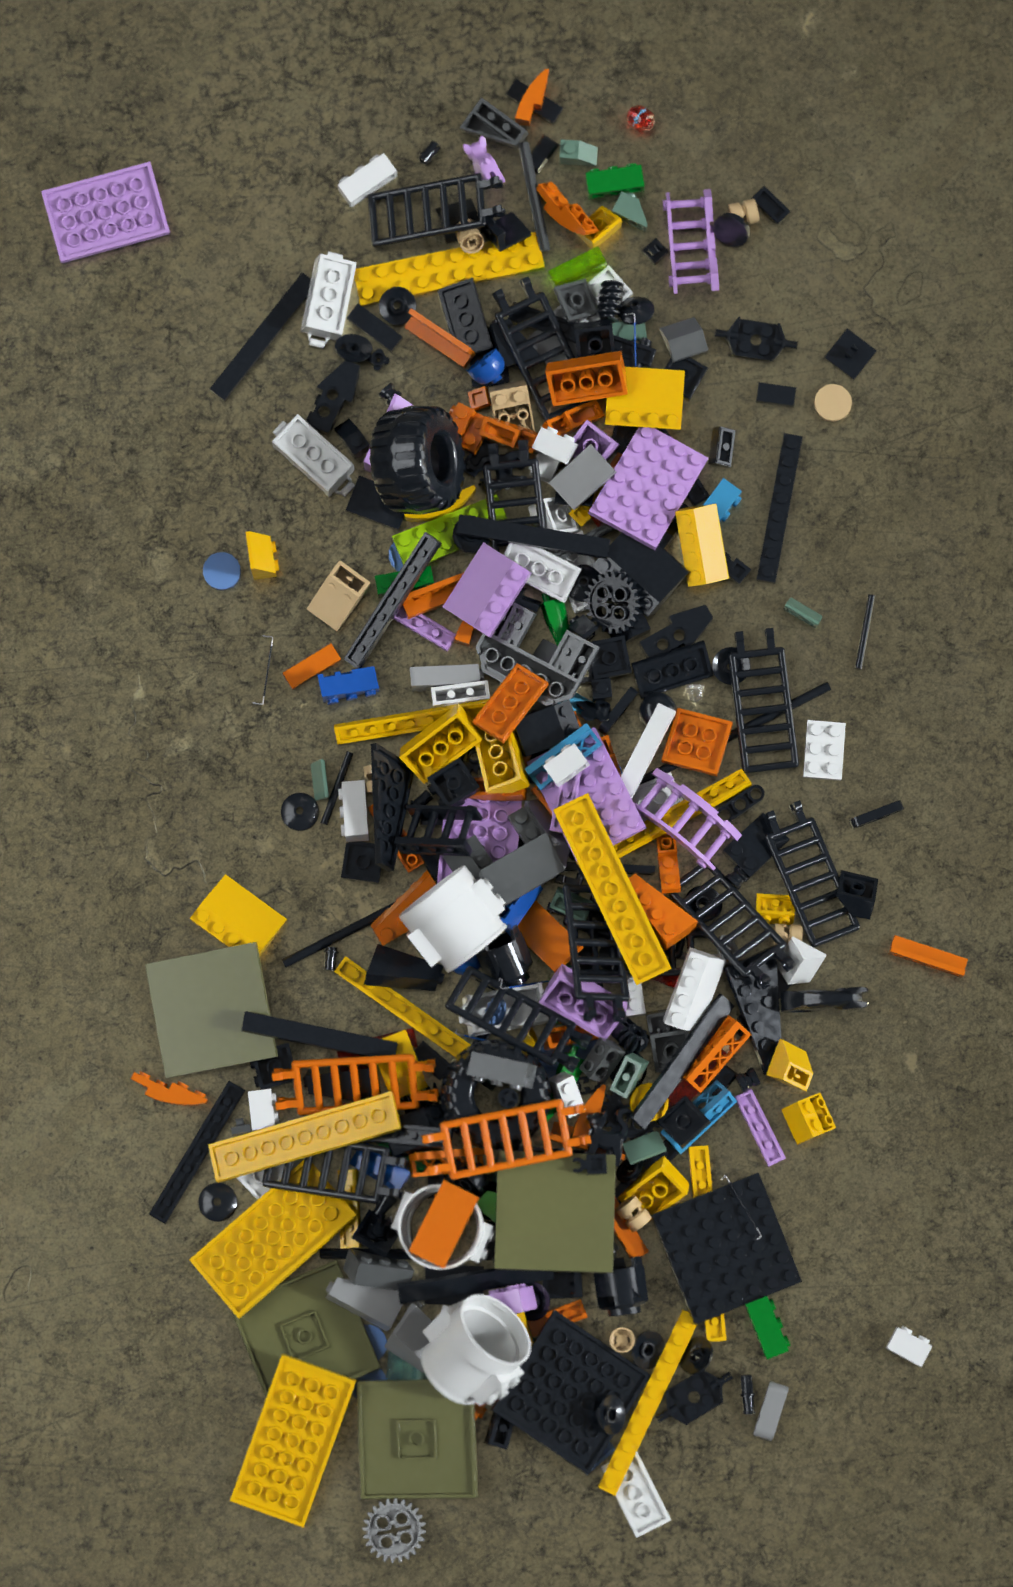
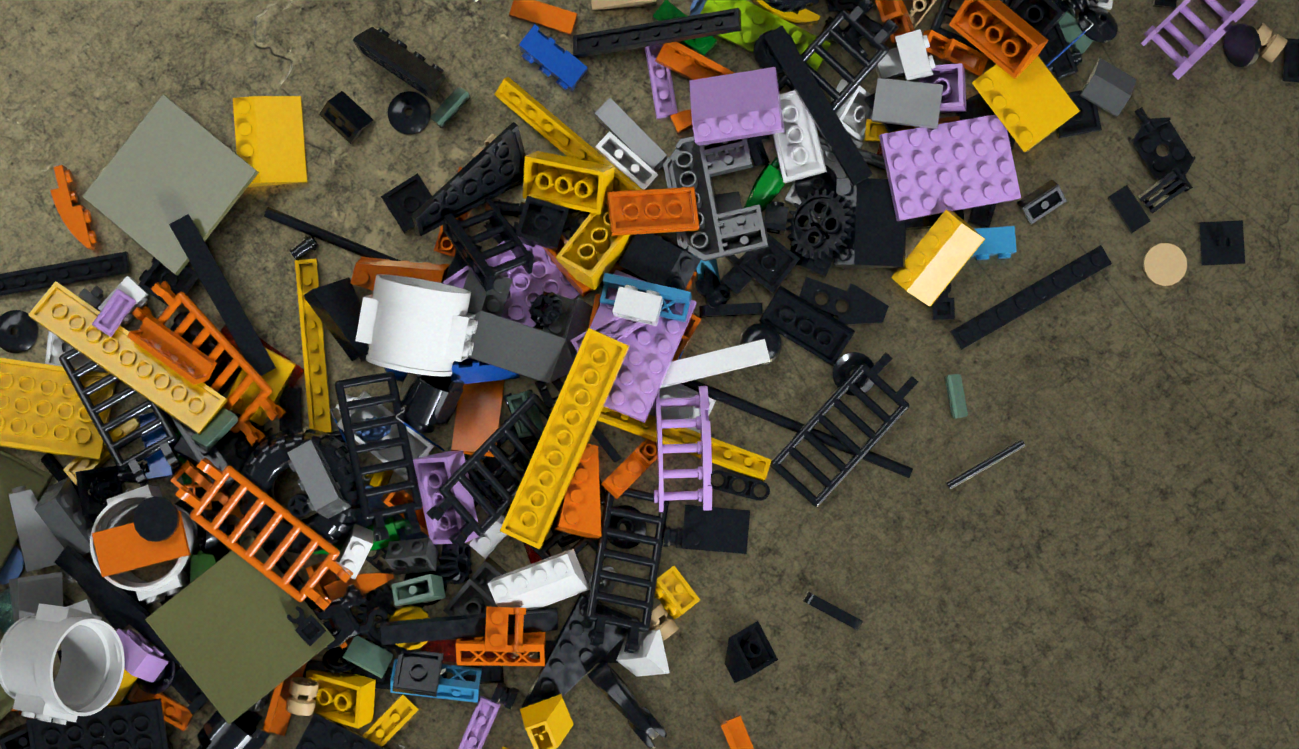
camera: 50 degrees right, 5 degrees up
black bar [320,751,353,825] -> none
white brick [338,780,369,842] -> none
orange plate [661,708,733,777] -> none
clear tile [685,684,705,702] -> none
black bar [762,800,860,948] -> none
white plate [803,720,846,781] -> none
none -> lavender tile [92,289,136,337]
none -> orange fence [127,315,217,385]
none -> black tile [133,496,180,542]
none -> sand green slope [191,407,238,452]
none -> black panel [319,91,373,144]
none -> black slope [353,27,446,99]
none -> orange plate [484,606,526,653]
none -> black gear [528,291,562,326]
none -> black tile [1138,170,1188,214]

